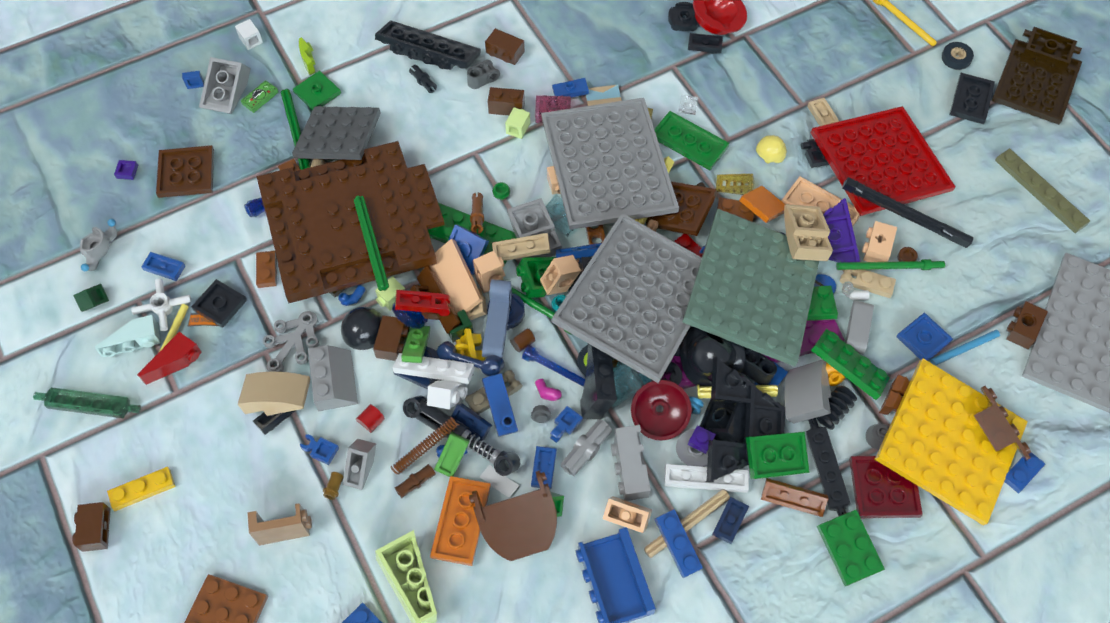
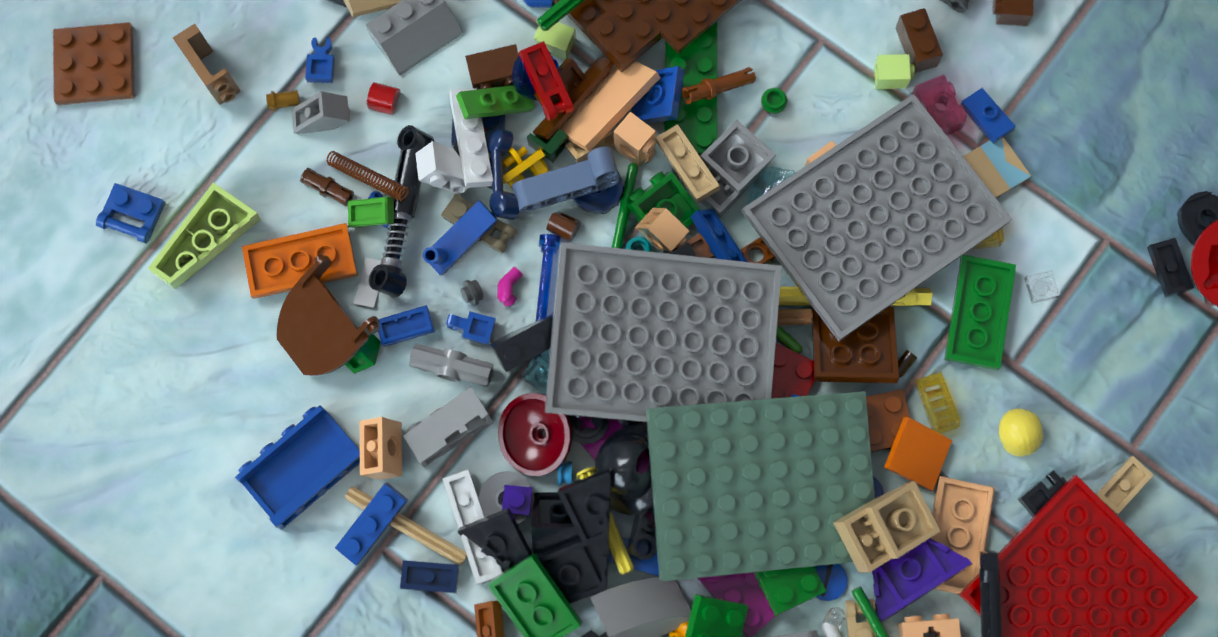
camera: 70 degrees right, 15 degrees up
black piece [341,307,382,350] -> none
dark blue plate [451,402,492,440] -> none

